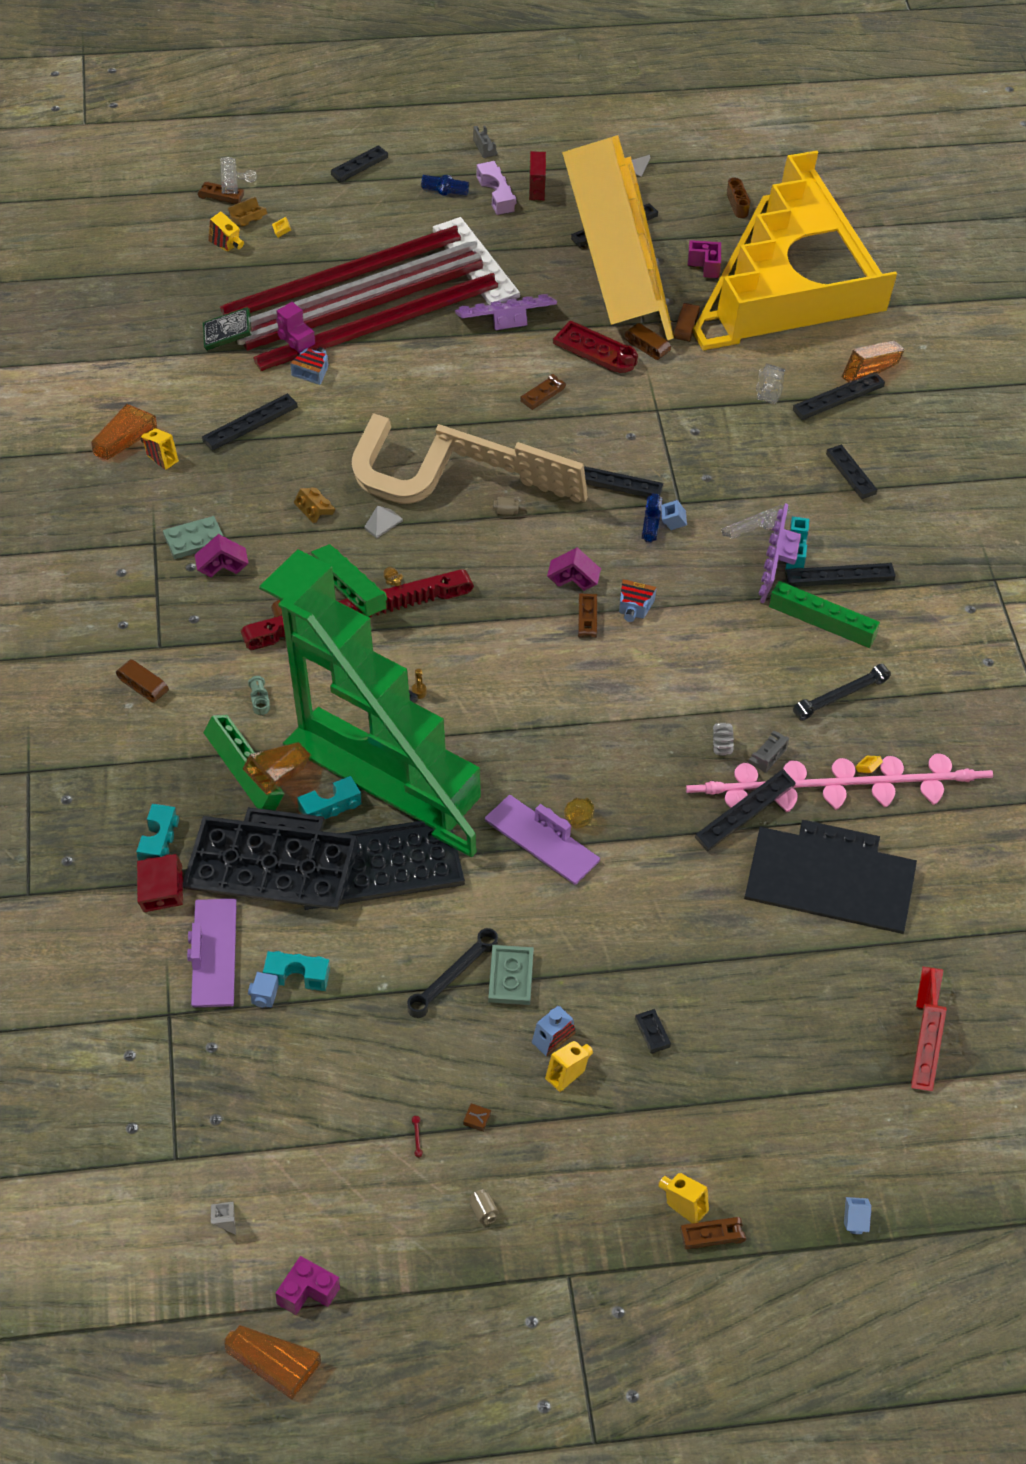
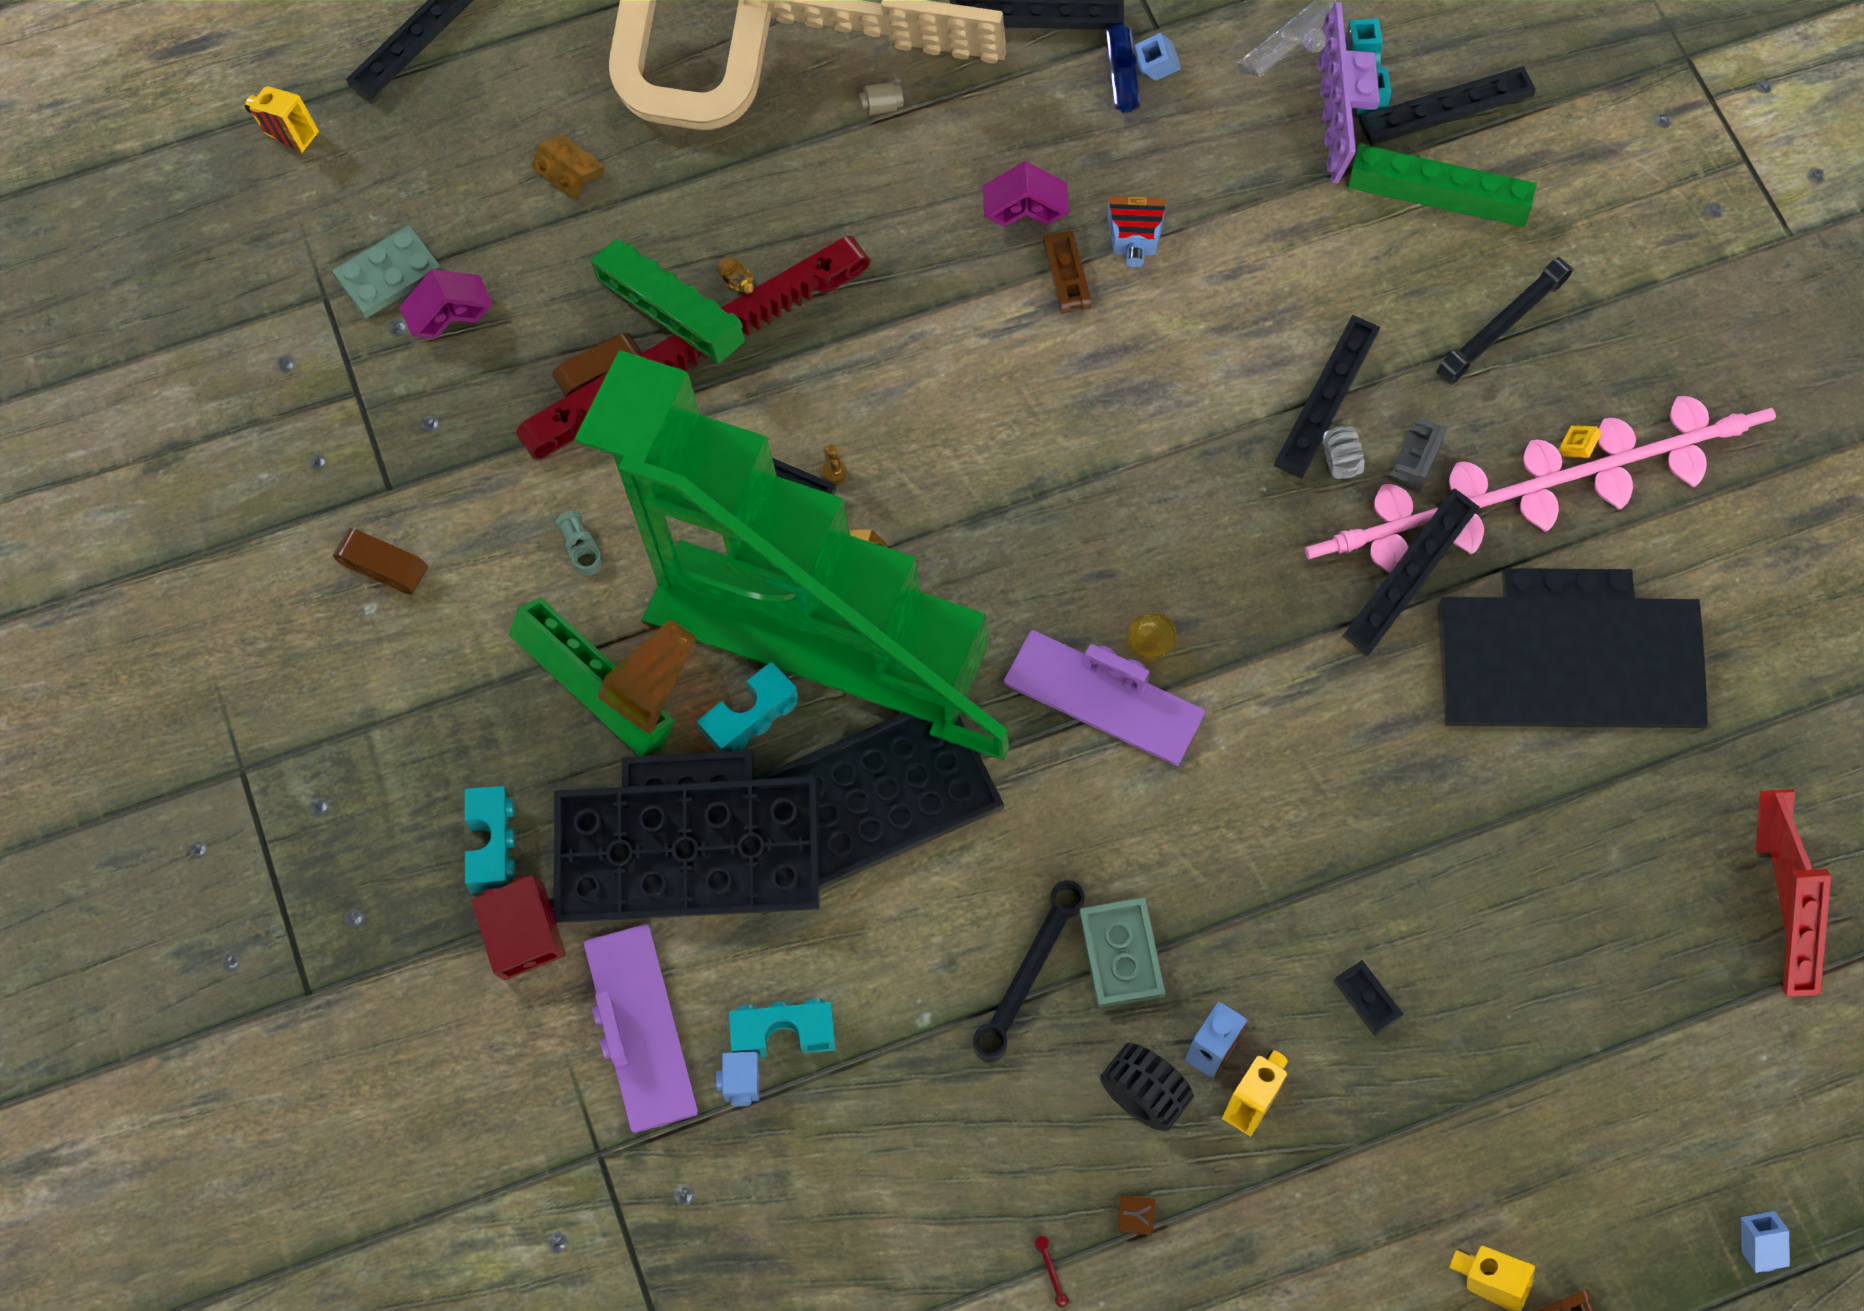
camera: 10 degrees left, 15 degrees up
clear orange slope [91,404,157,460] -> none
light grey slope [364,506,403,539] -> none
none -> black tyre [1100,1043,1194,1132]
none -> black plate [1274,315,1380,479]

